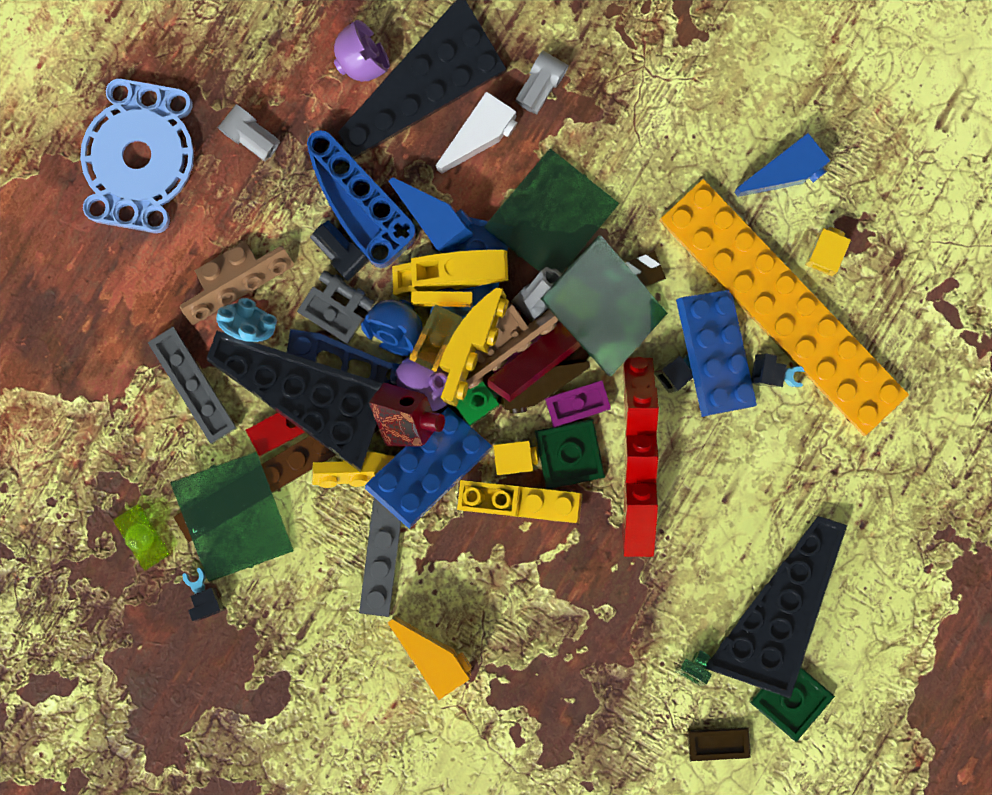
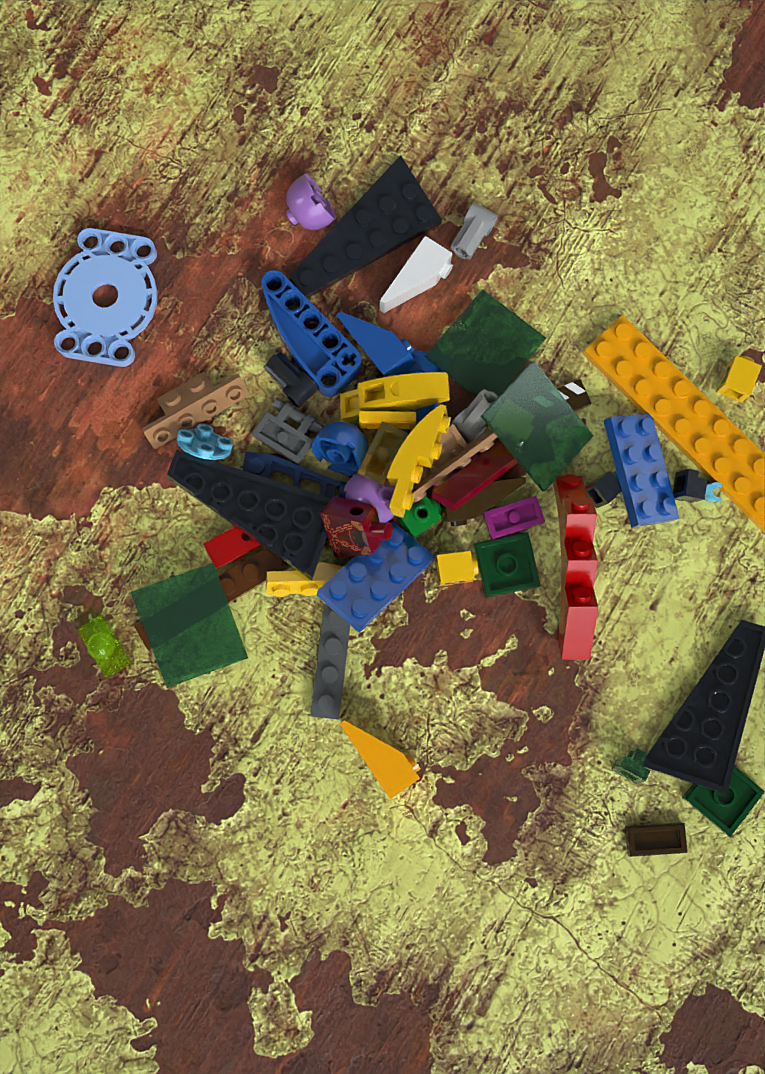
camera: 10 degrees left, 5 degrees down
dark grey plate [148,327,237,444] -> none
black piece [183,568,225,621] -> none
light grey piece [218,104,280,162] -> none
yellow slope [457,480,582,523] -> none
blue slope [734,133,830,197] -> none

